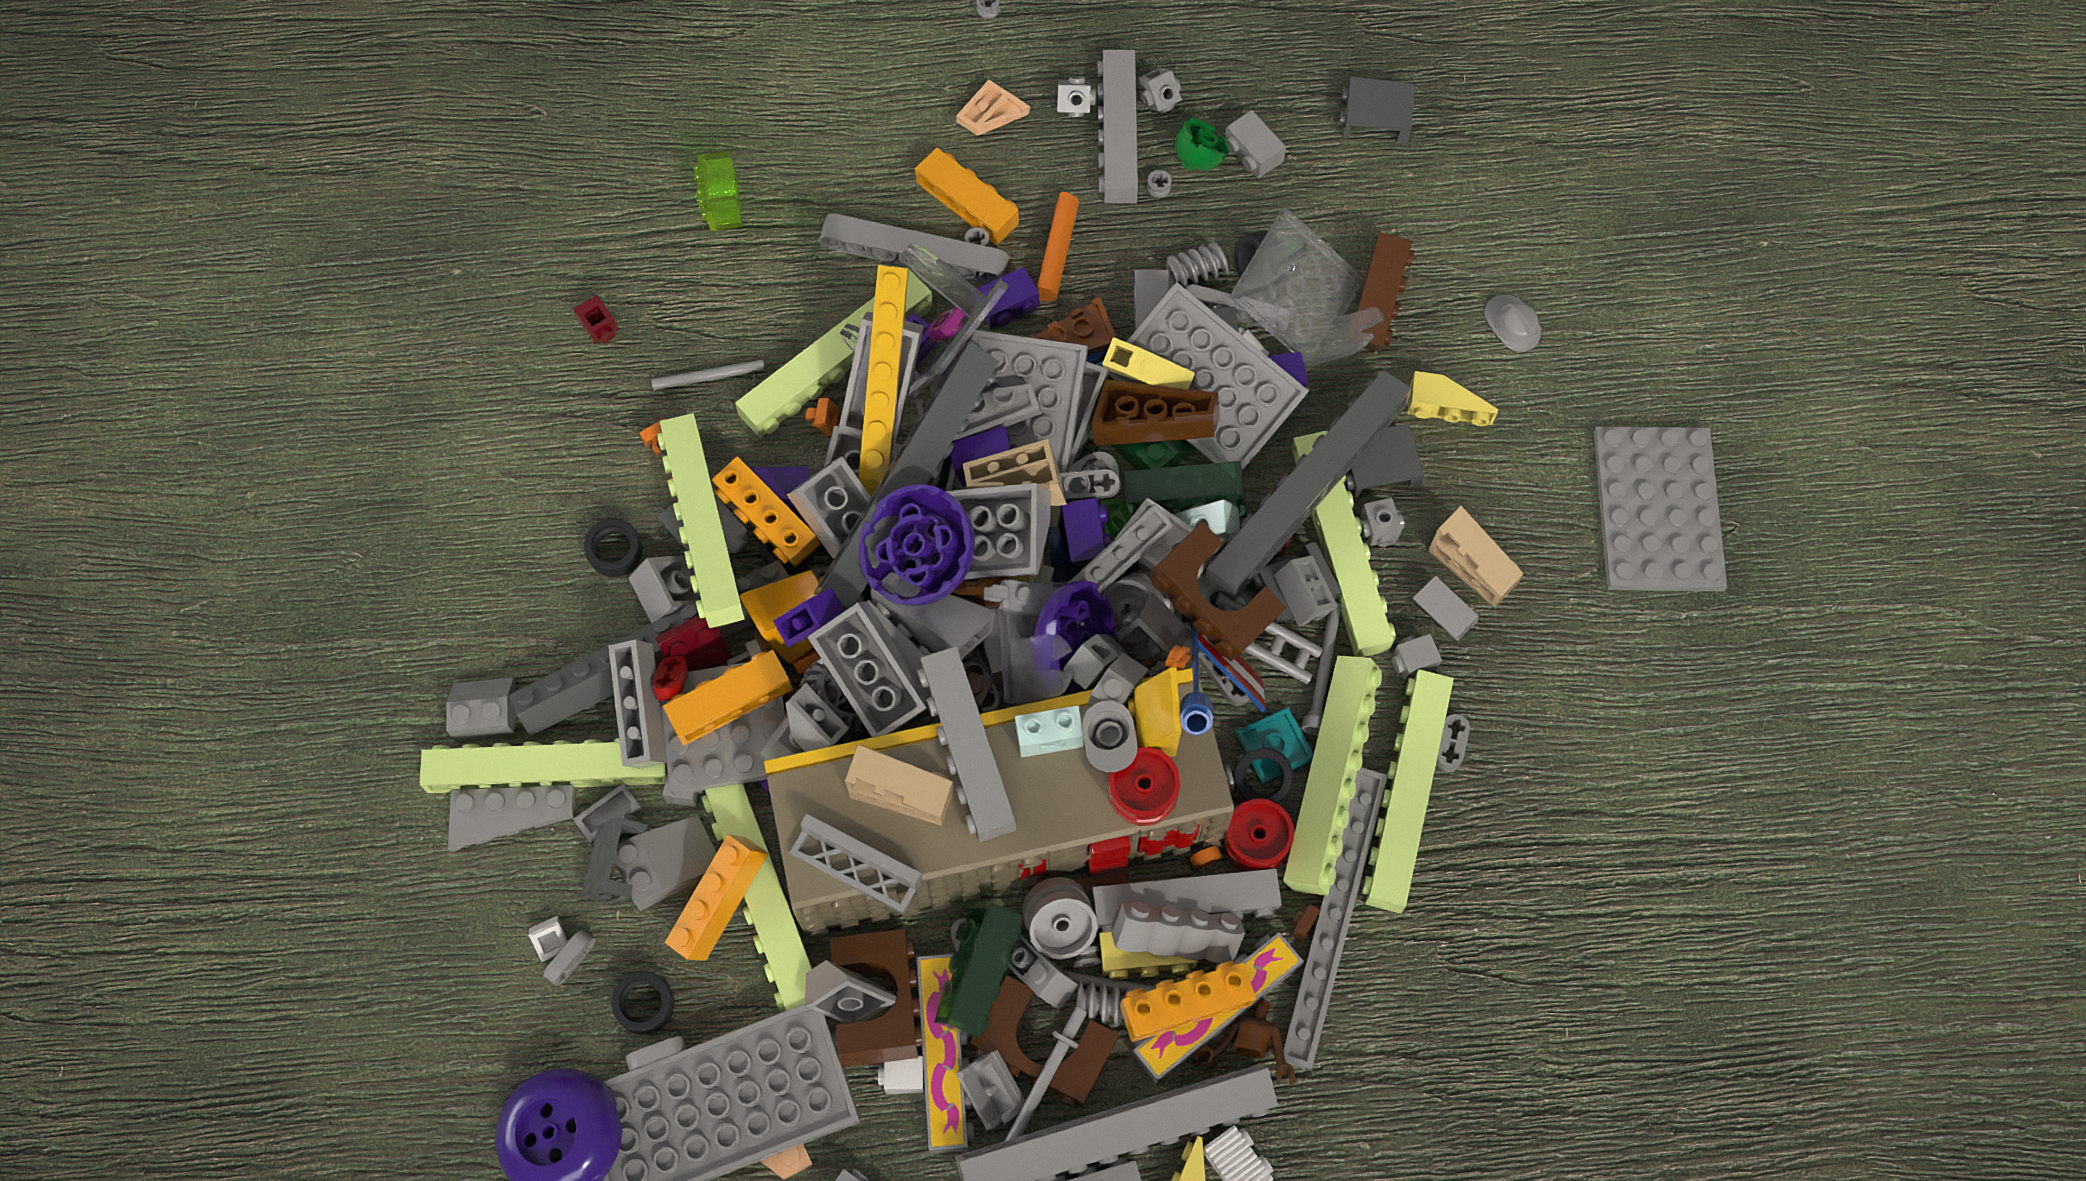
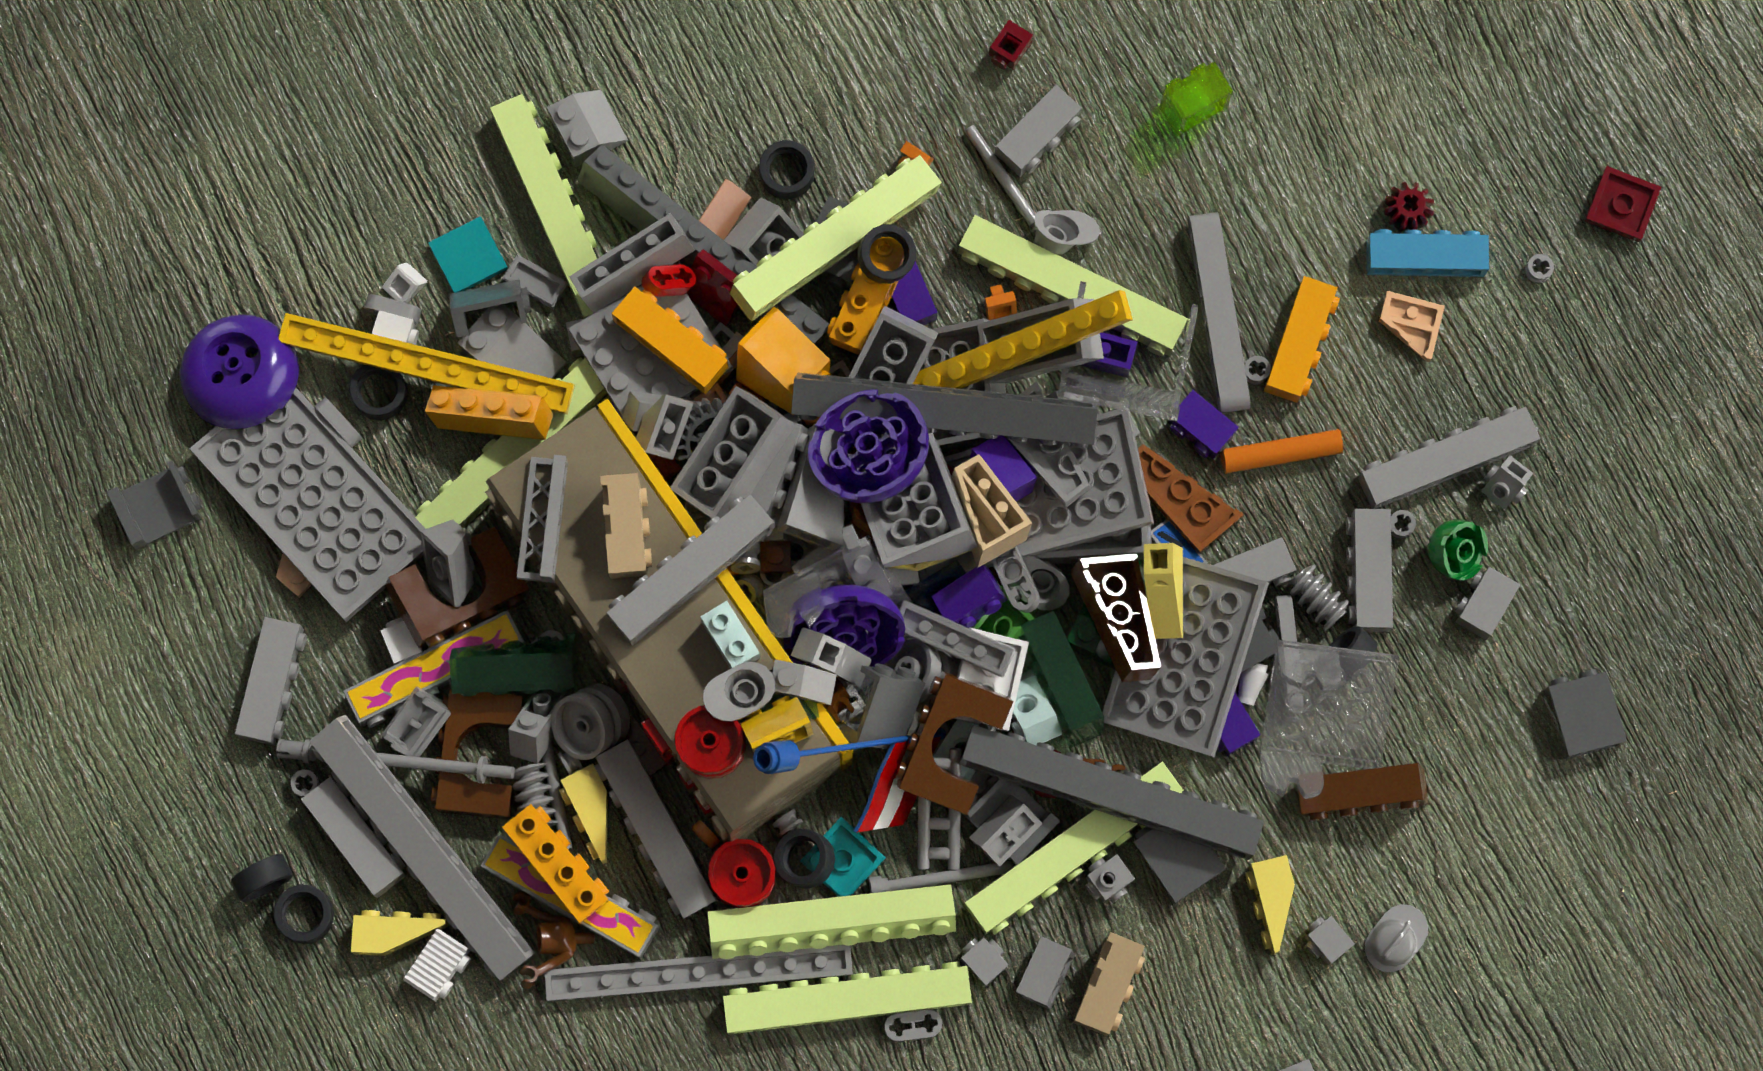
camera: 65 degrees right, 10 degrees up
light grey wing [448,785,575,852] -> none
dark purple brick [773,588,845,647] -> none
magenta hinge [926,307,966,341] -> none
light grey brick [1057,76,1096,117] -> none
light grey brick [1111,901,1245,963] -> none
orange plate [1165,645,1192,671] -> none
reddish brown plate [1290,904,1320,943] -> none
none -> yellow plate [278,313,575,415]
none -> white brick [372,310,419,345]
none -> teal tile [428,216,508,293]
none -> nougat slope [699,179,752,240]
none -> black tyre [857,224,916,284]
none -> light grey brick [995,85,1082,177]
none -> light grey piece [1033,210,1100,255]
none -> light grey brick [1304,916,1355,966]
none -> light grey brick [1346,509,1393,632]
none -> dark azure brick [1366,229,1489,277]
none -> dark red gear [1384,182,1434,232]

